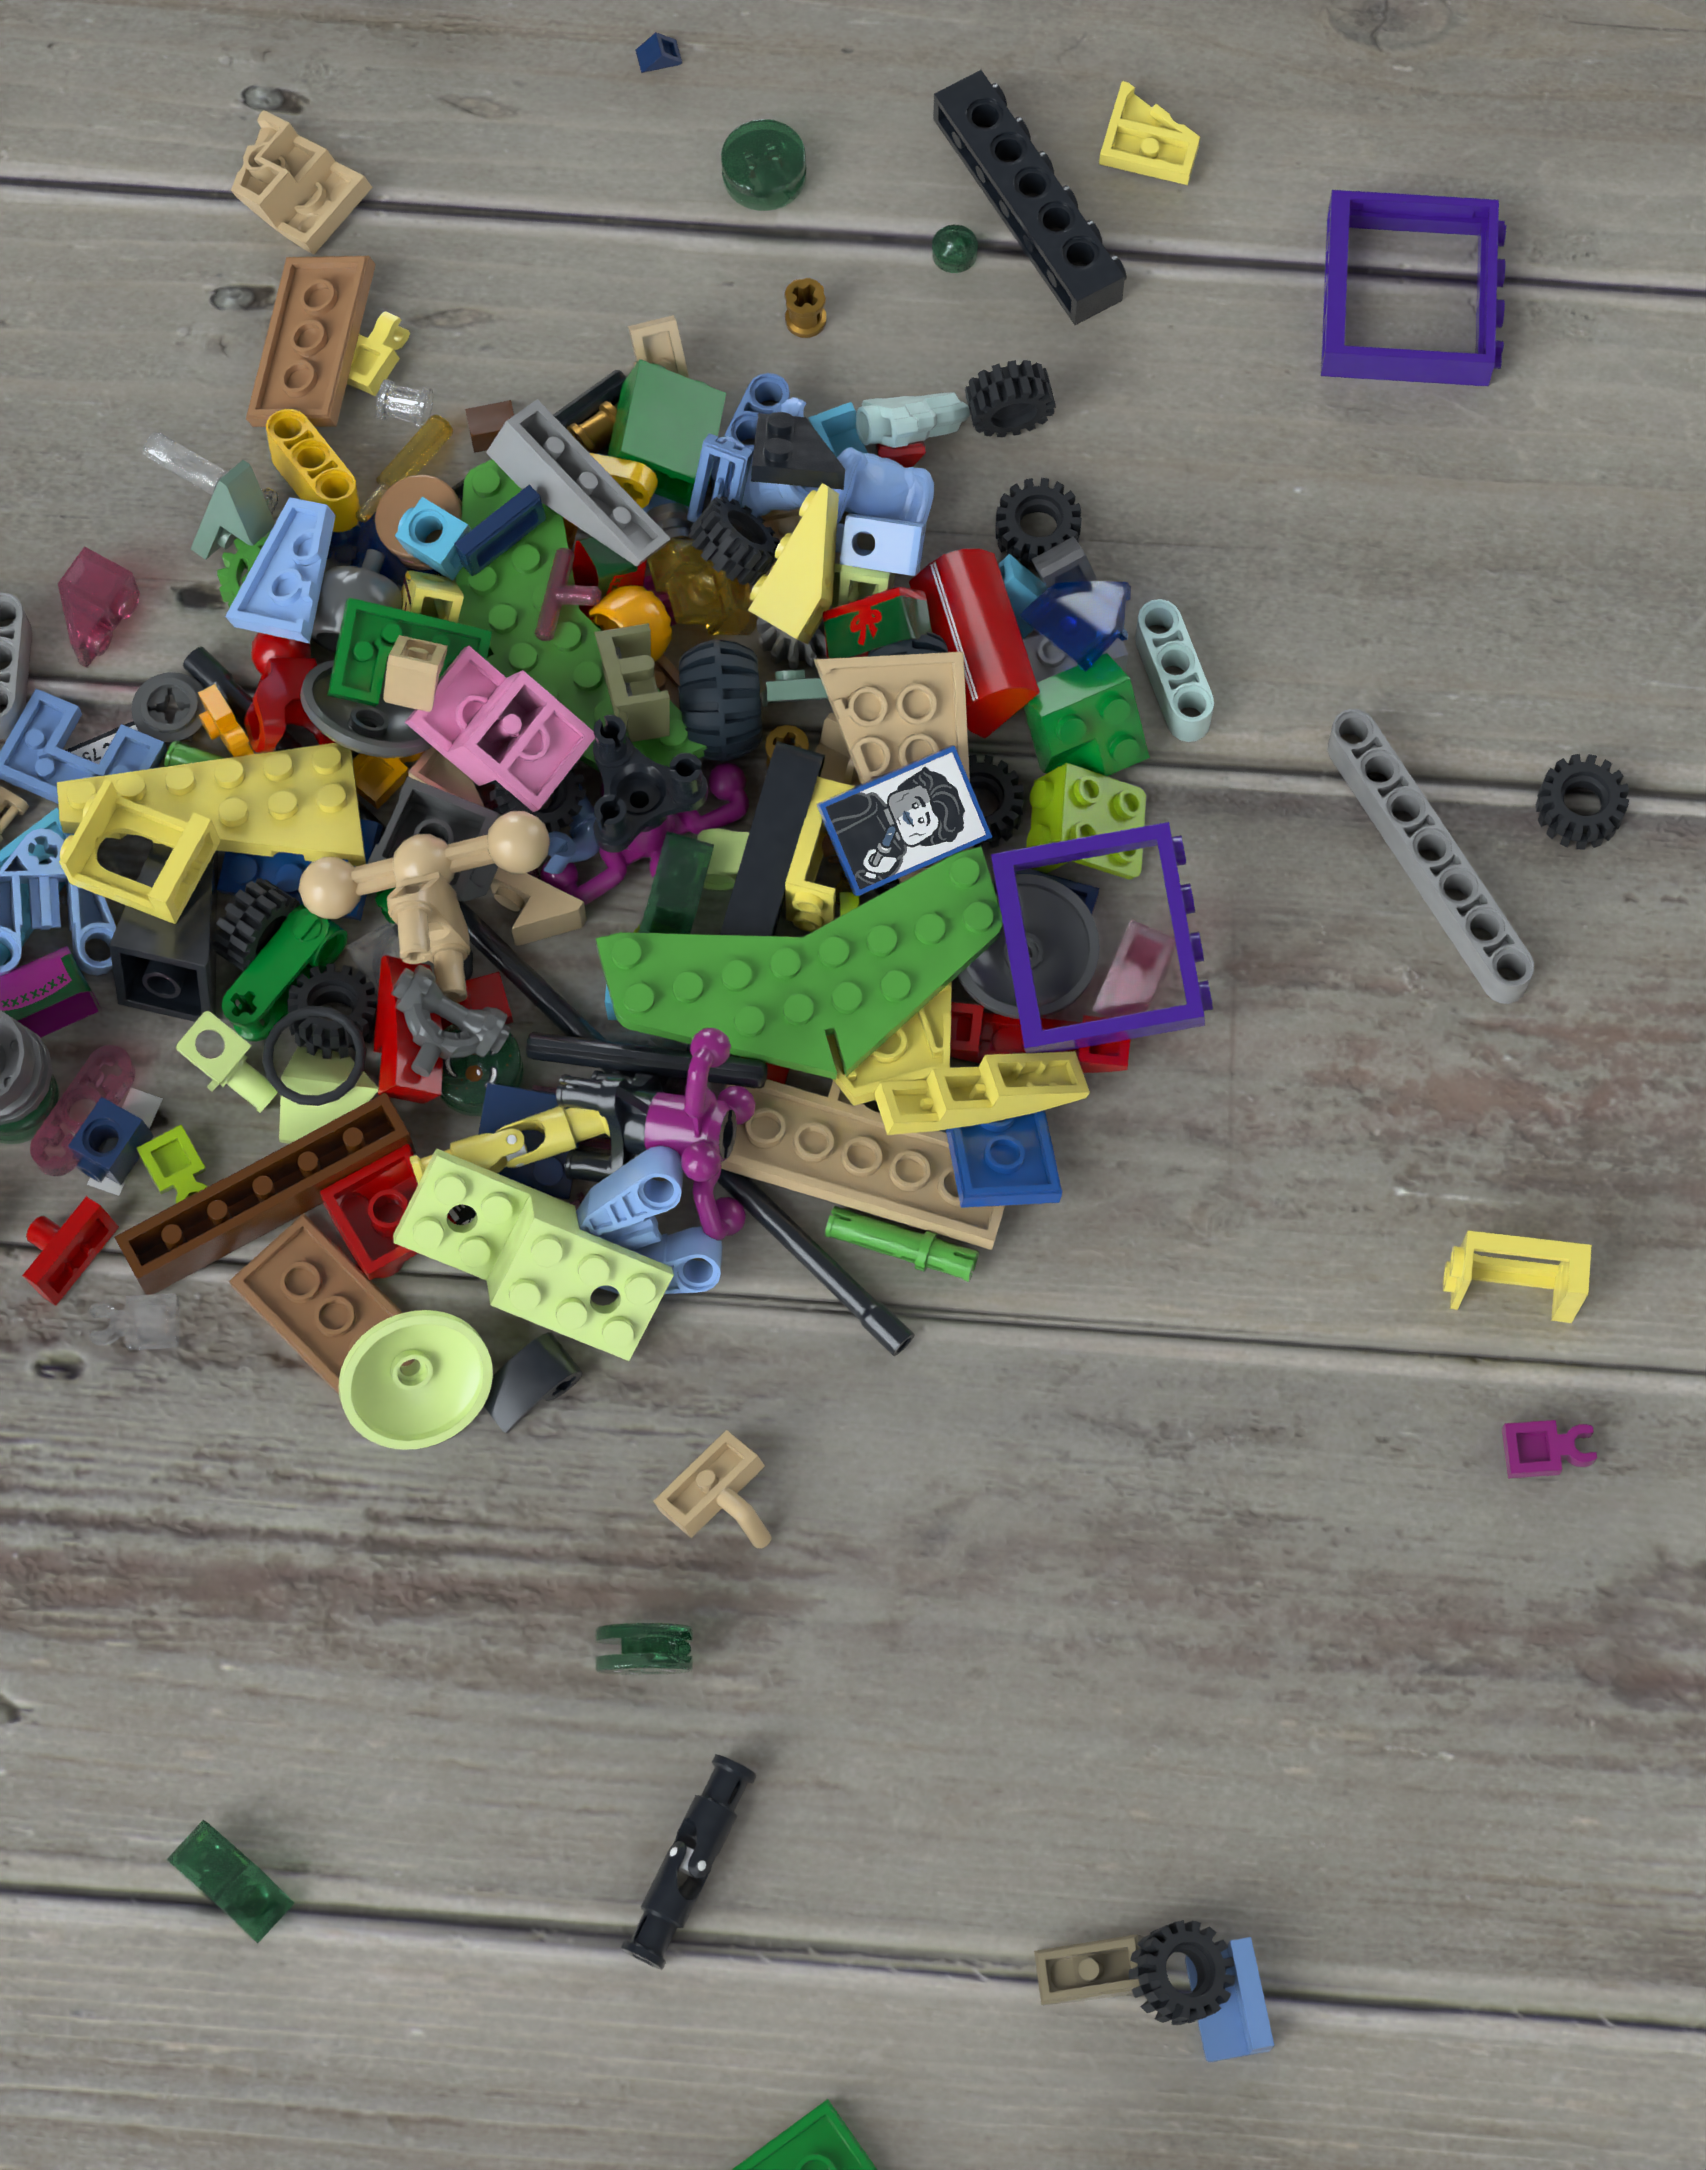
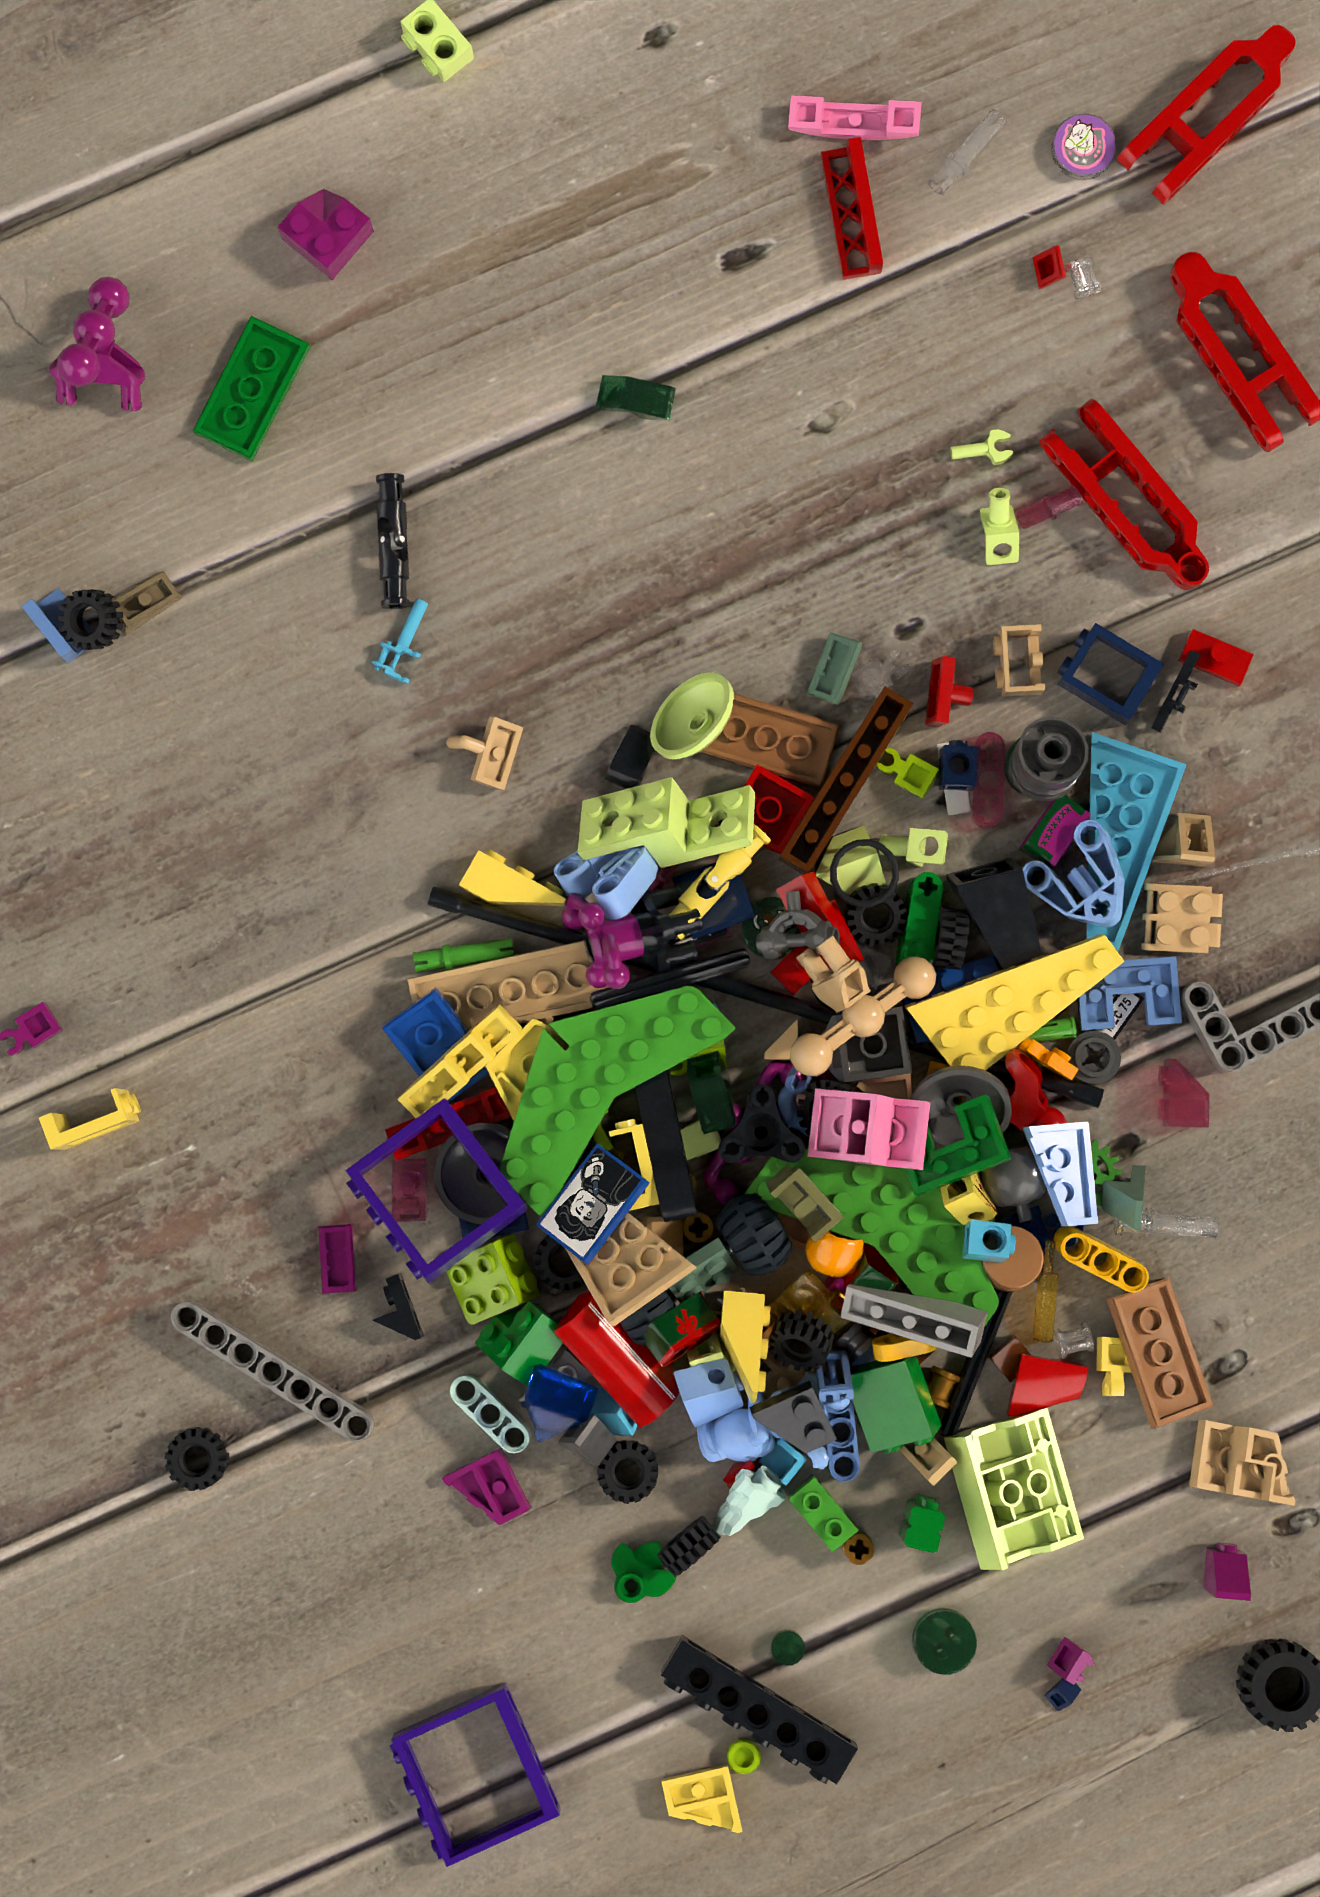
camera: 155 degrees right, 15 degrees up
light yellow panel [59,779,221,924] -> none
tan slope [383,635,447,712] -> none
dark blue tile [454,484,546,576] -> none
clear pink piece [535,548,601,641] -> none
clear green head [595,1623,693,1675] -> none
none -> magenta plate [318,1224,357,1294]
none -> medium azure piece [371,599,428,684]
none -> black slope [373,1273,424,1340]
none -> magenta wing [442,1448,532,1525]
none -> light yellow slope [459,849,566,906]
none -> green plate [611,1541,677,1603]
none -> lime tile [727,1737,761,1774]
none -> bright green brick [787,1474,859,1553]
none -> sand green plate [806,632,863,706]
none -> green brick [899,1494,946,1553]
none -> yellowish green piece [944,1408,1084,1570]
none -> red slope [1006,1353,1089,1417]
none -> magenta tile [1046,1637,1094,1685]
none -> magenta slope [1204,1542,1251,1601]

